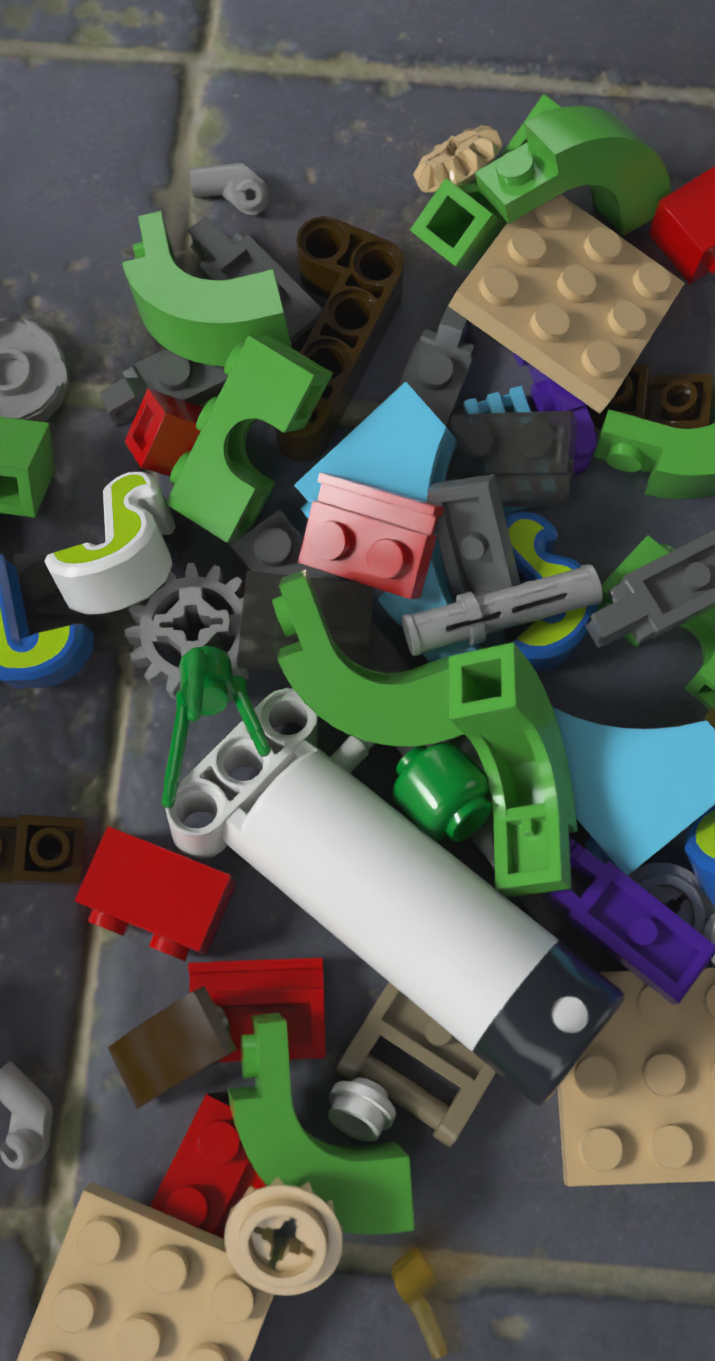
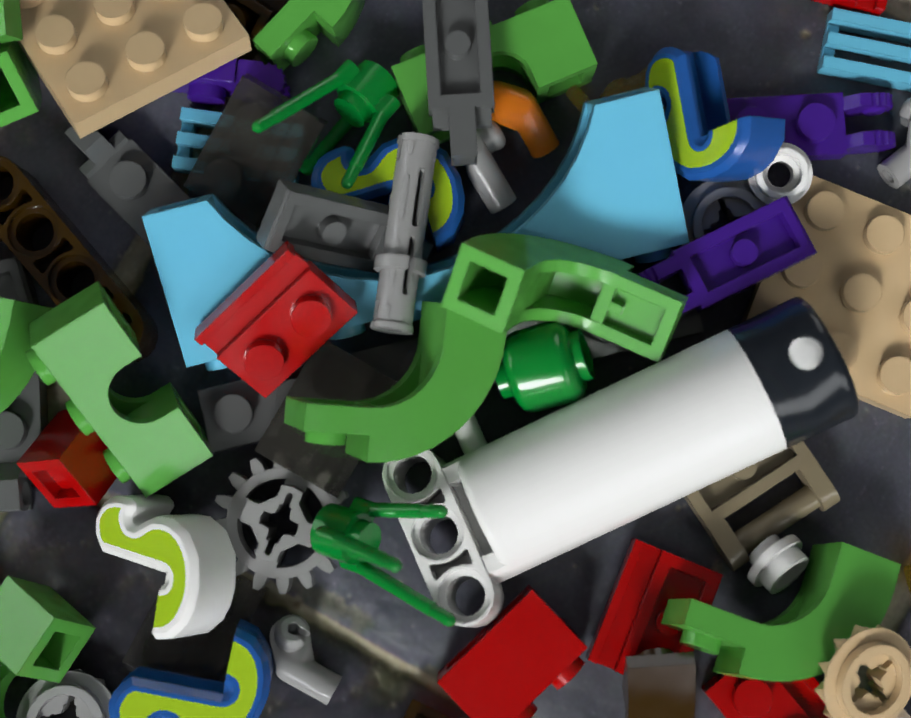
camera: 65 degrees left, 10 degrees up
none -> green plant [251,59,401,189]
none -> light grey arm [269,614,342,706]
none -> light grey arm [465,121,517,214]
none -> orange arm [491,81,560,158]

